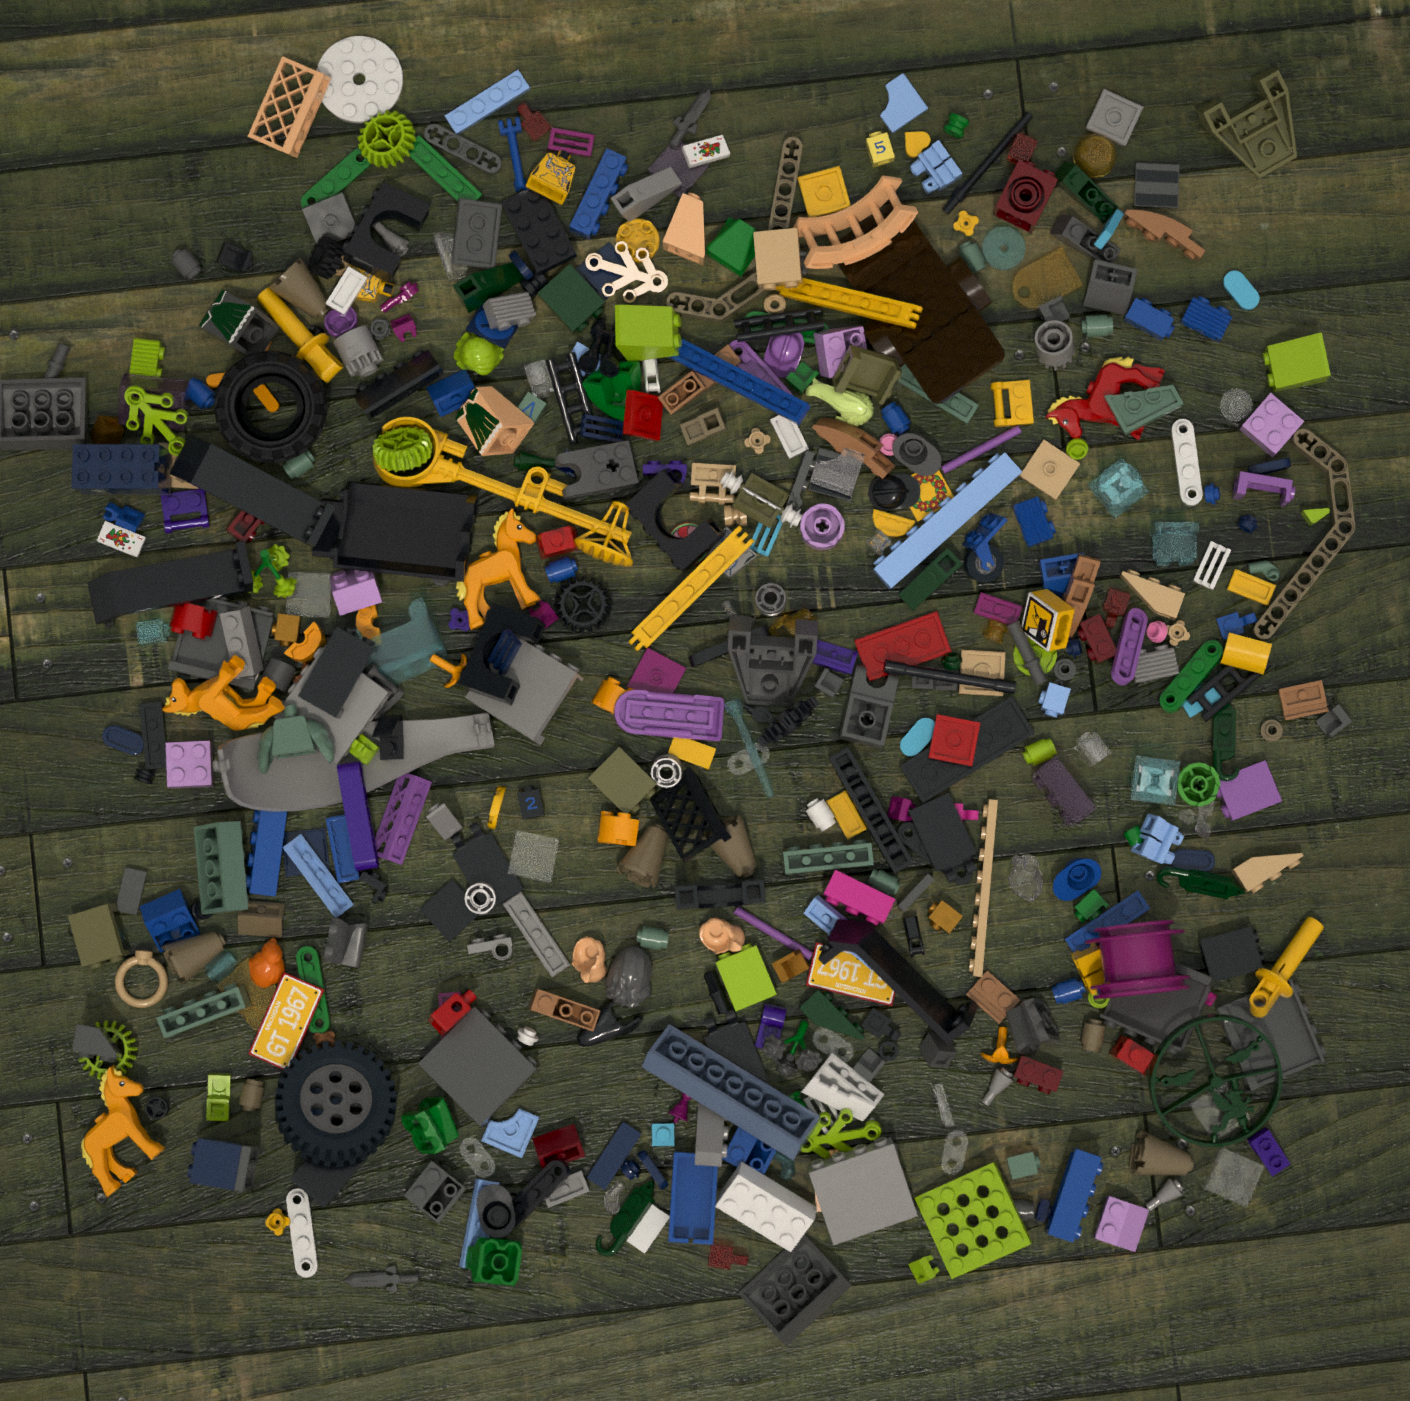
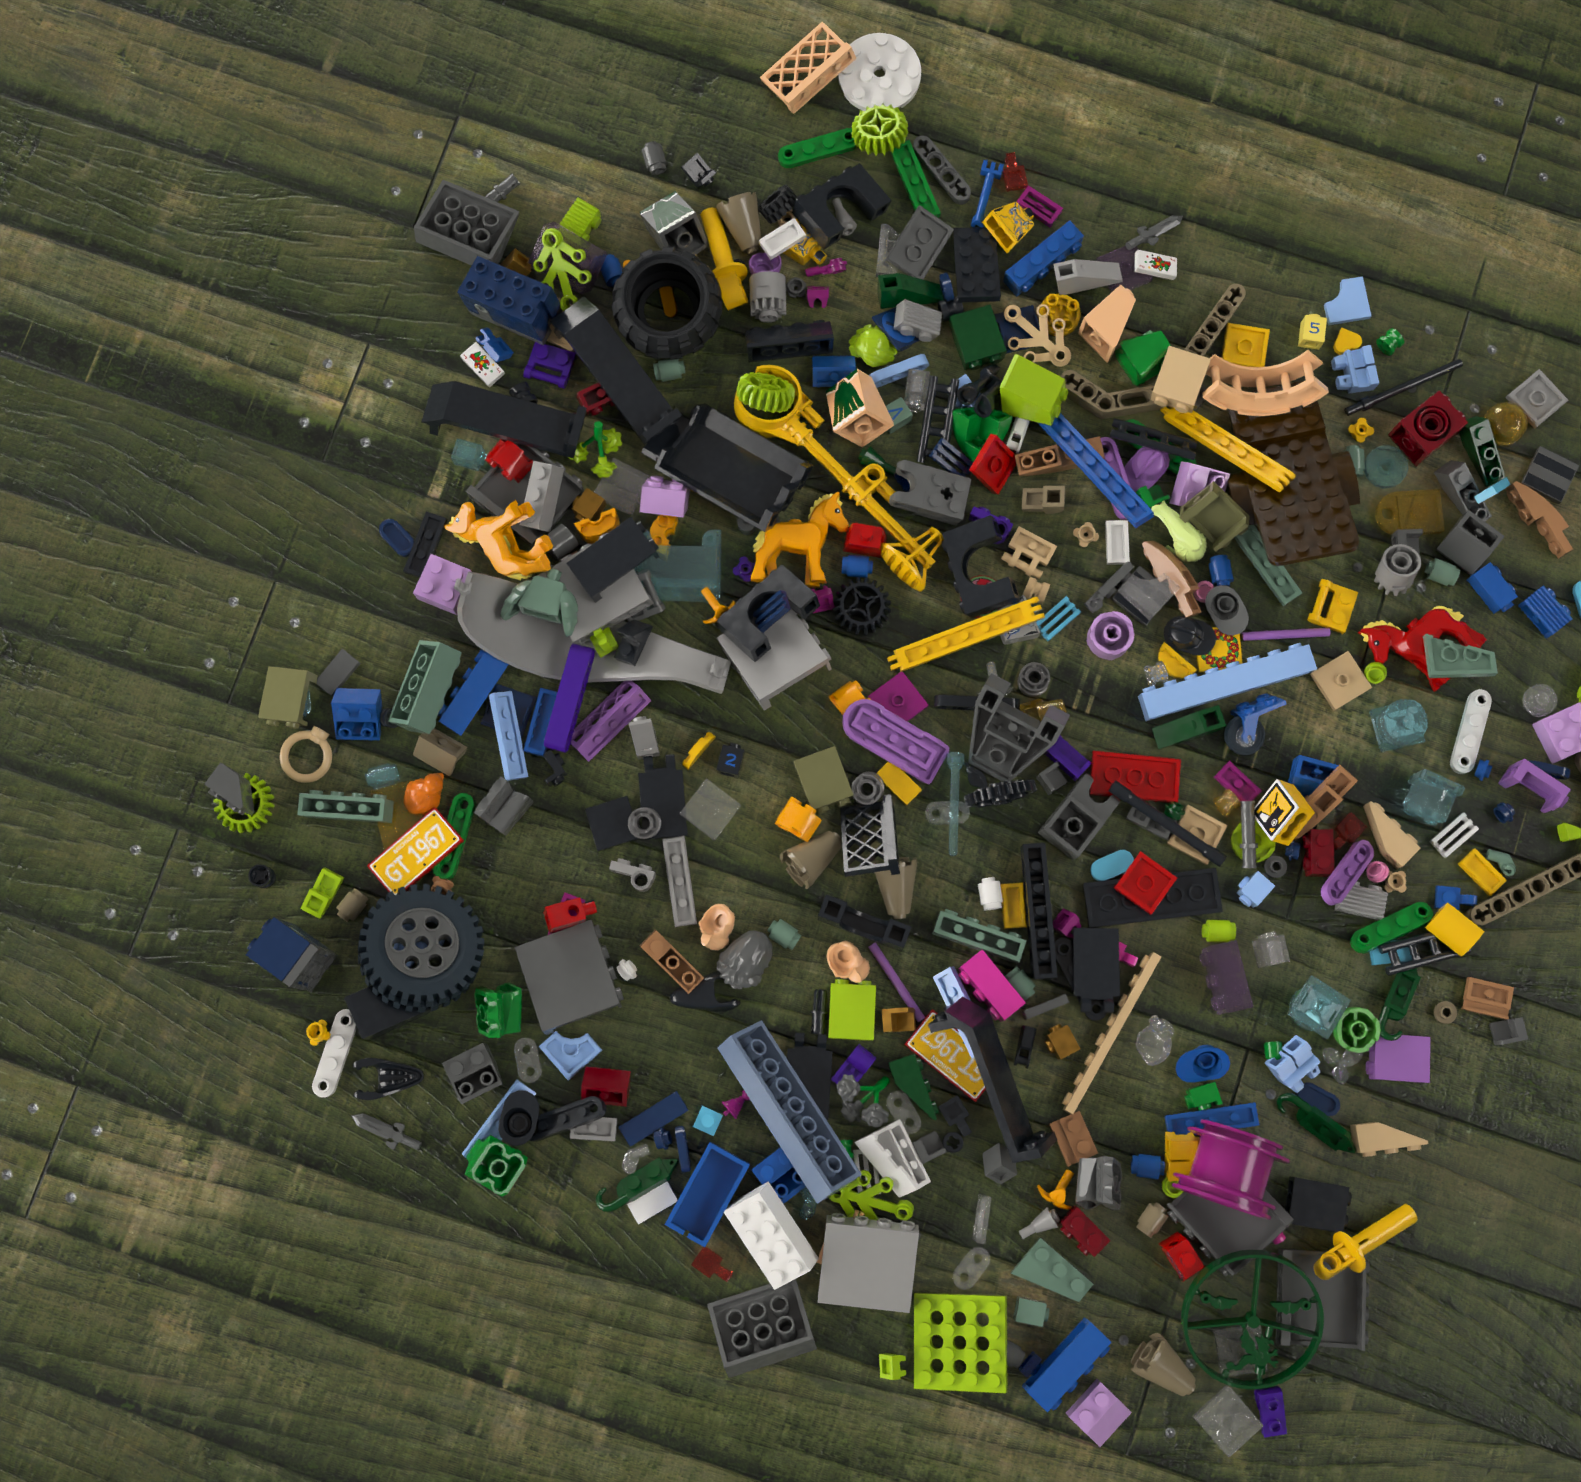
camera: 25 degrees right, 5 degrees down
light orange animal [81,1065,165,1197] -> none
black bush [133,768,155,785] -> none
dark tan cone [161,931,226,985] -> none
dark grey plate [302,192,355,244] -> none
light blue plate [445,70,530,135] -> none
light grey brick [695,1102,728,1167] -> none
olive plate [720,470,803,528] -> none
tan plate [764,294,786,314] -> none
clear red panel [1006,132,1038,164] -> none
blue brick [1012,496,1056,548] -> none
light grey cone [1145,1177,1184,1211] -> none
none -> black animal [353,1058,424,1100]
none -> black wheel [509,382,538,404]
none -> light blue beam [869,354,929,388]
none -> sand green wing [1011,1237,1093,1302]

